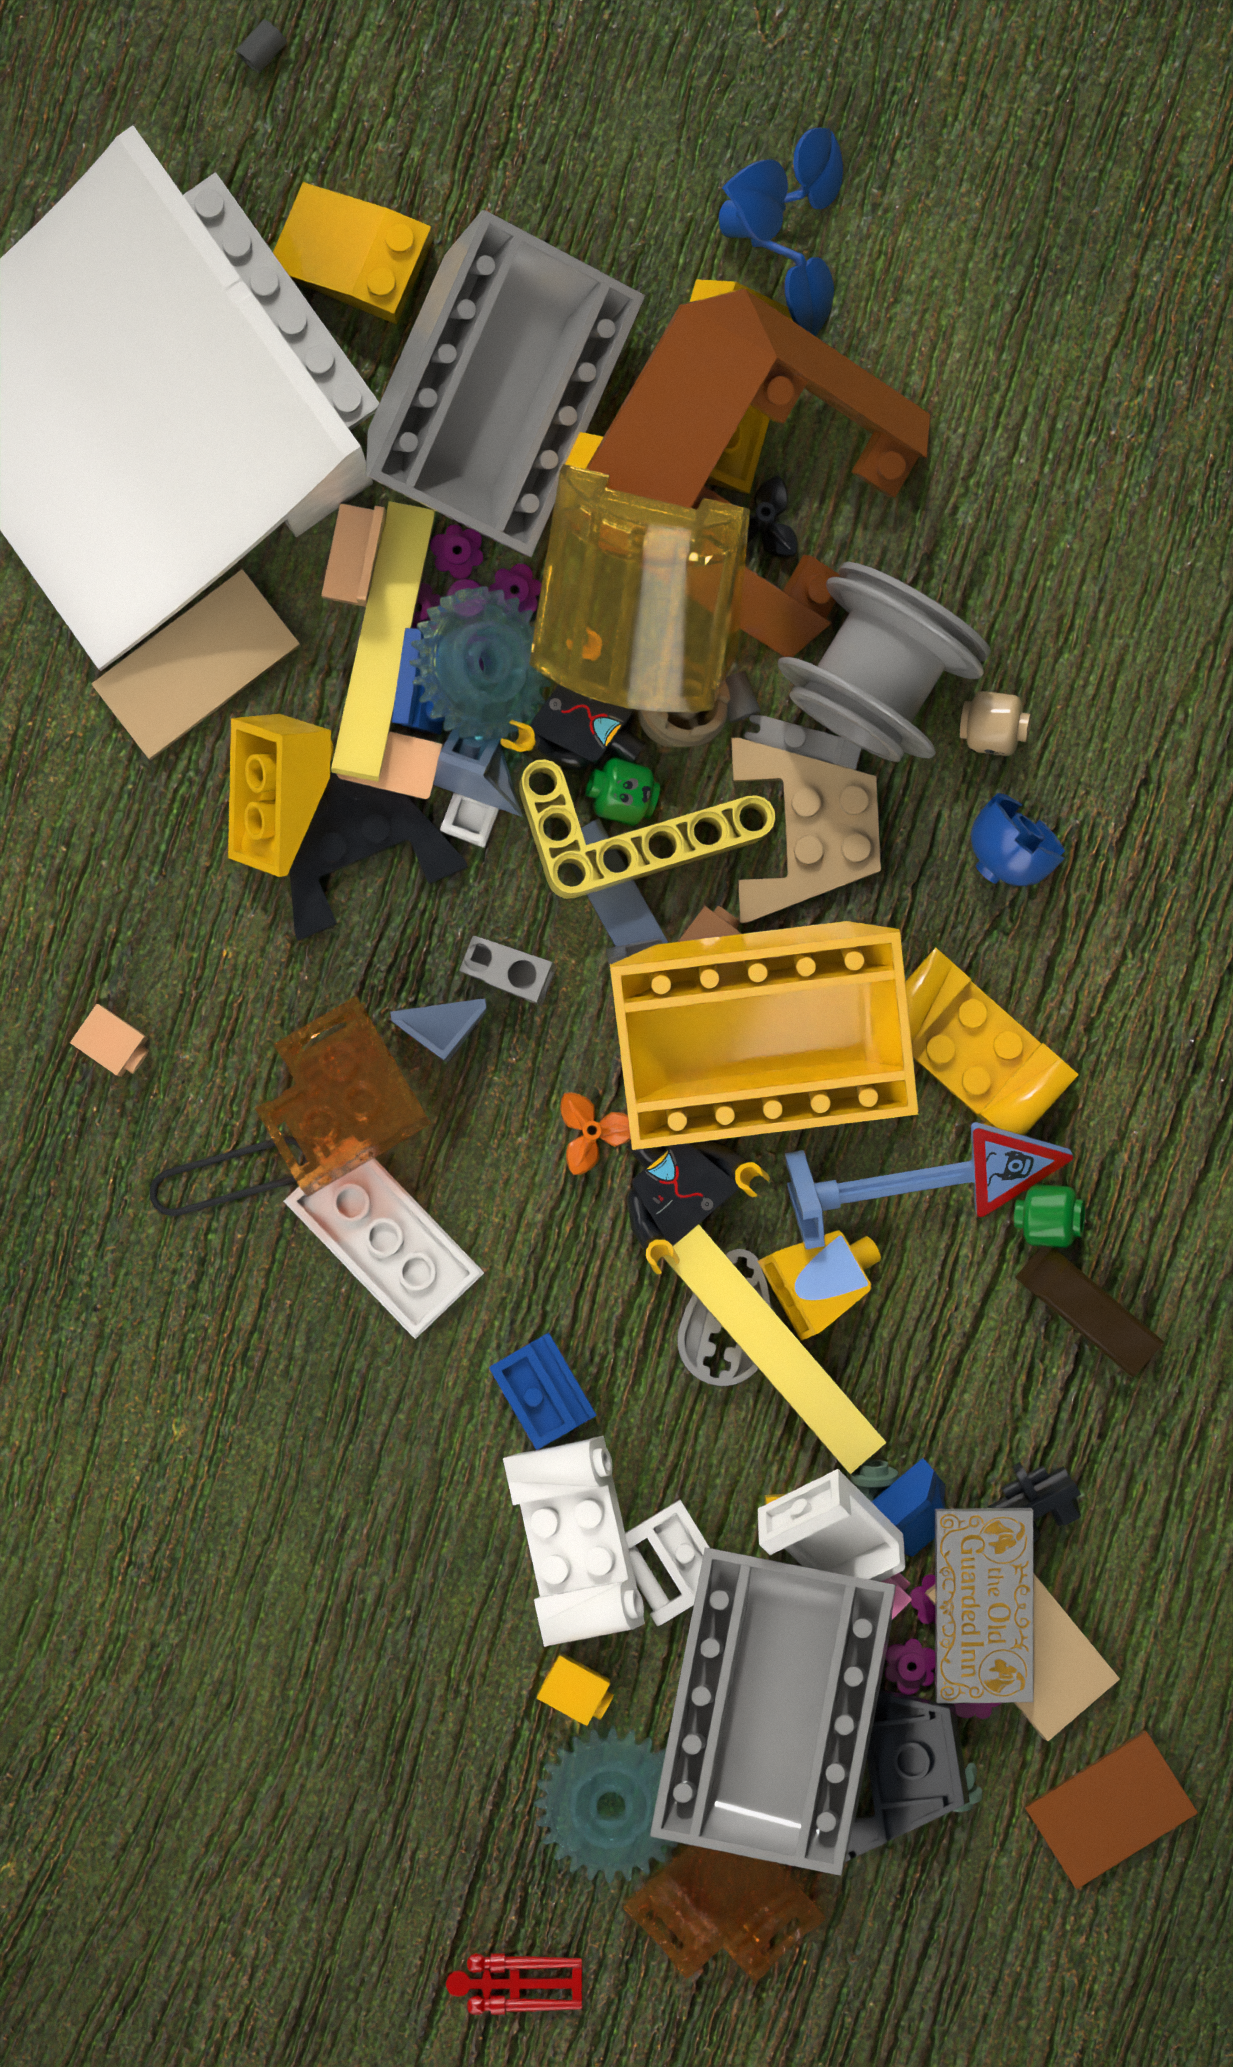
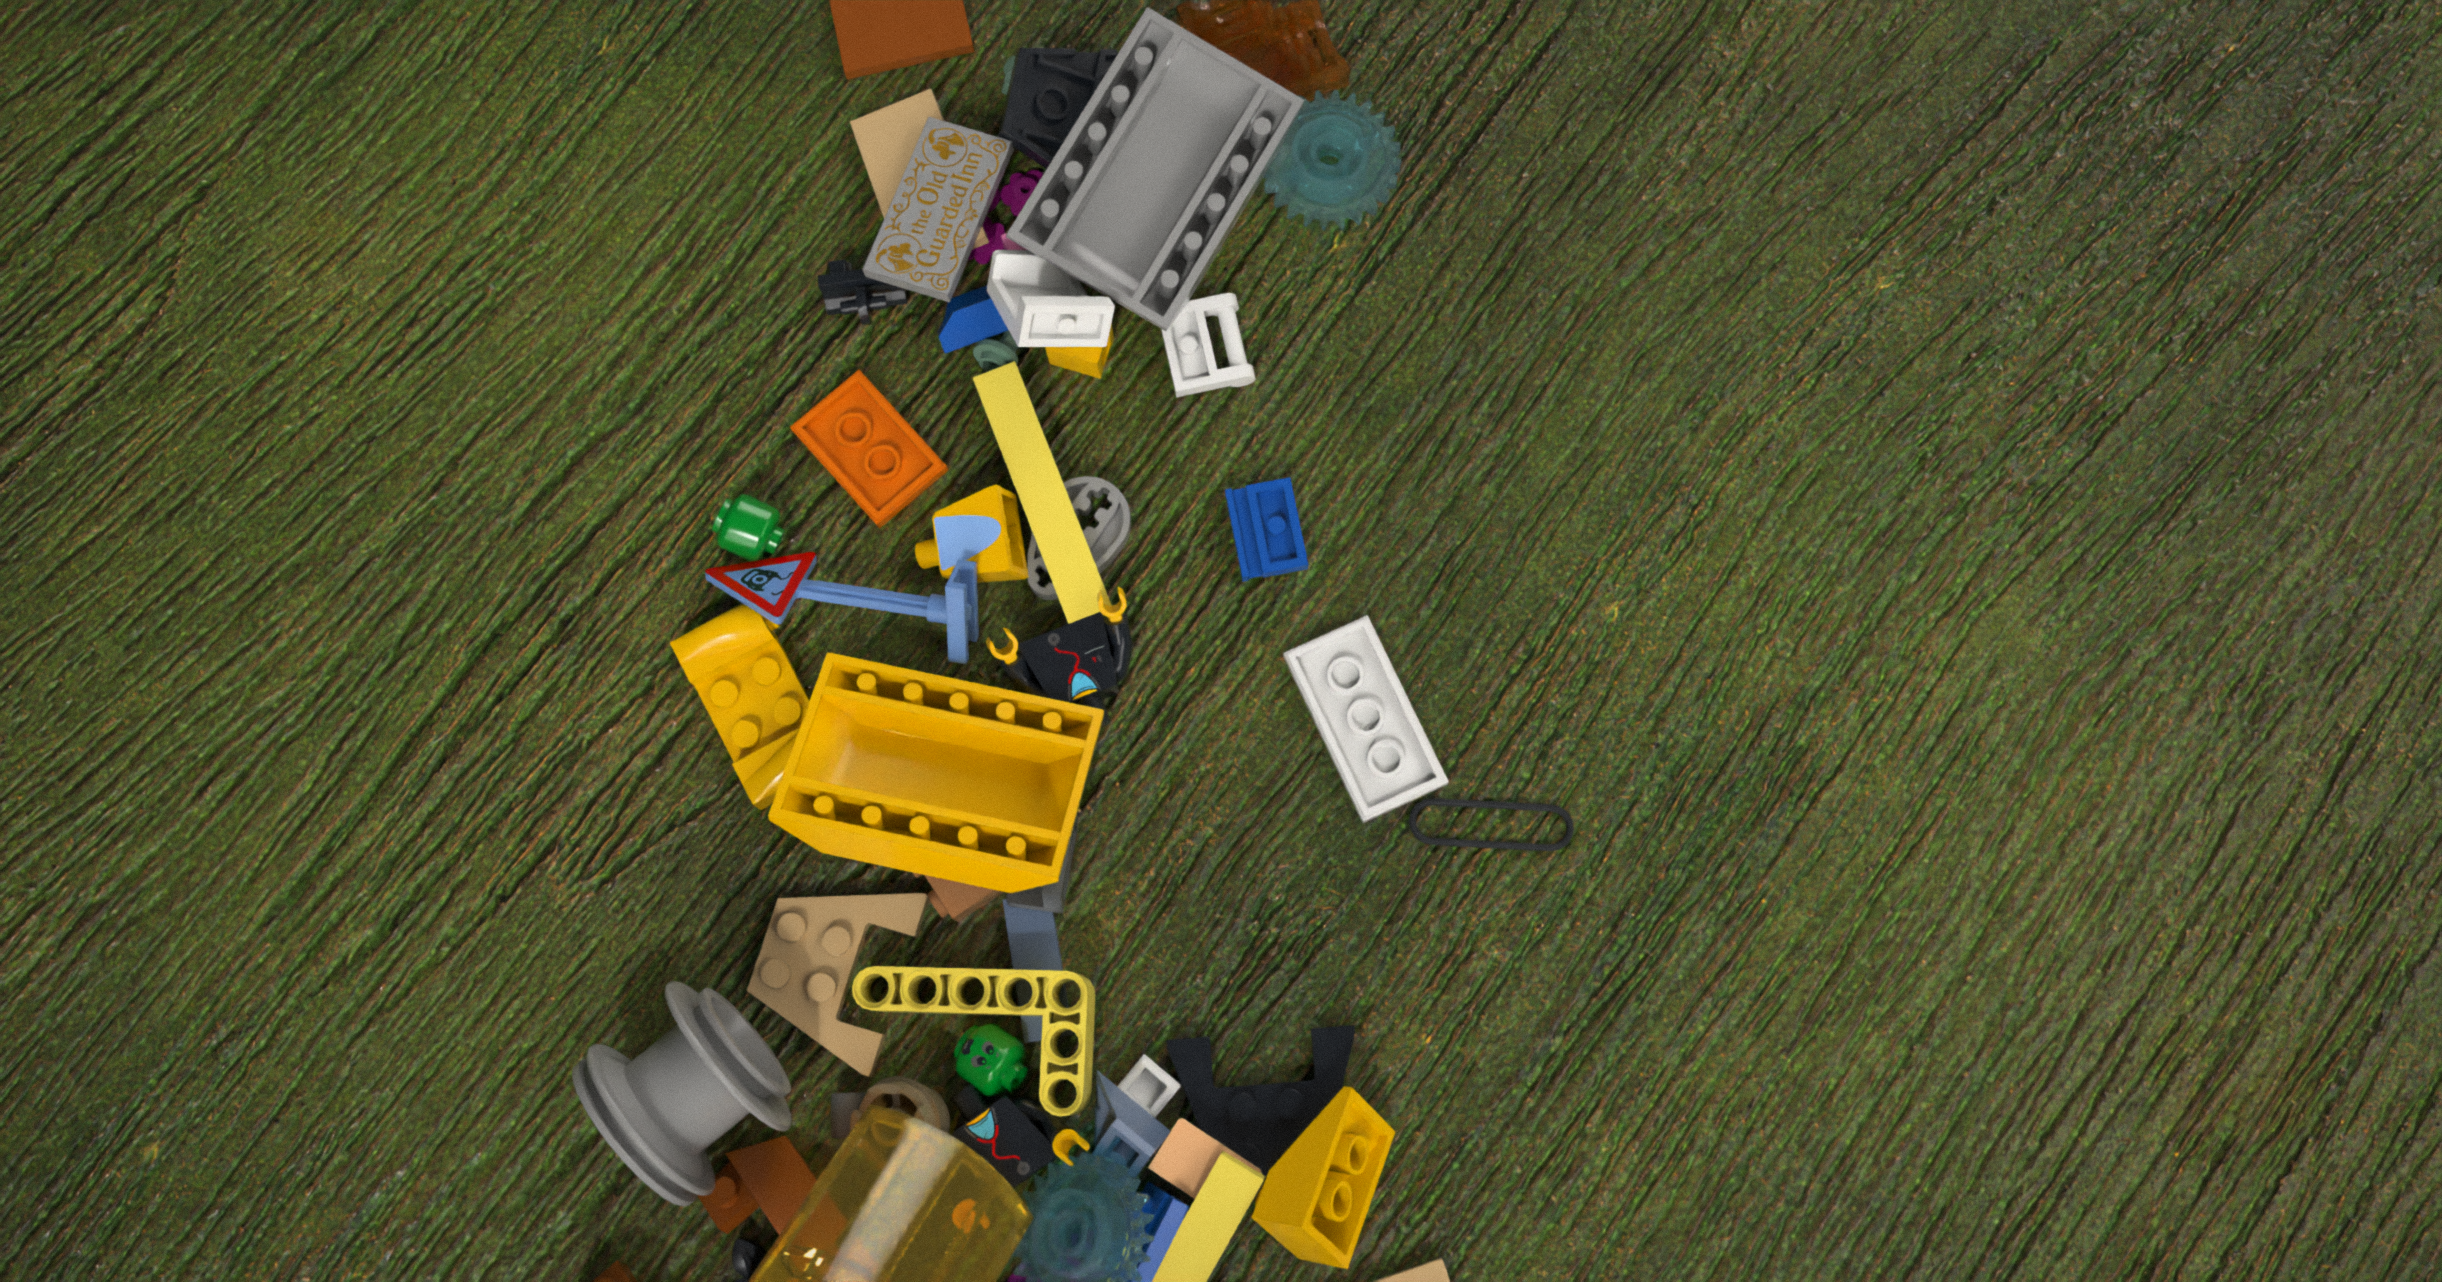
camera: 160 degrees left, 10 degrees down
light nougat brick [70,1004,149,1077] -> none
clear orange piece [255,996,432,1197] -> none
sand blue slope [390,998,488,1063] -> none
red piece [446,1953,582,2015] -> none
light grey leg [459,936,557,1006] -> none
white piece [503,1436,645,1647] -> none
yellow brick [537,1652,614,1726] -> none
orange plant [560,1092,631,1175] -> none
light grey piece [745,715,861,770] -> none
tan head [960,691,1031,756] -> none
blue cylinder [970,793,1065,887] -> none
dark brown piece [1014,1246,1164,1378] -> none
none -> orange tile [790,370,949,529]

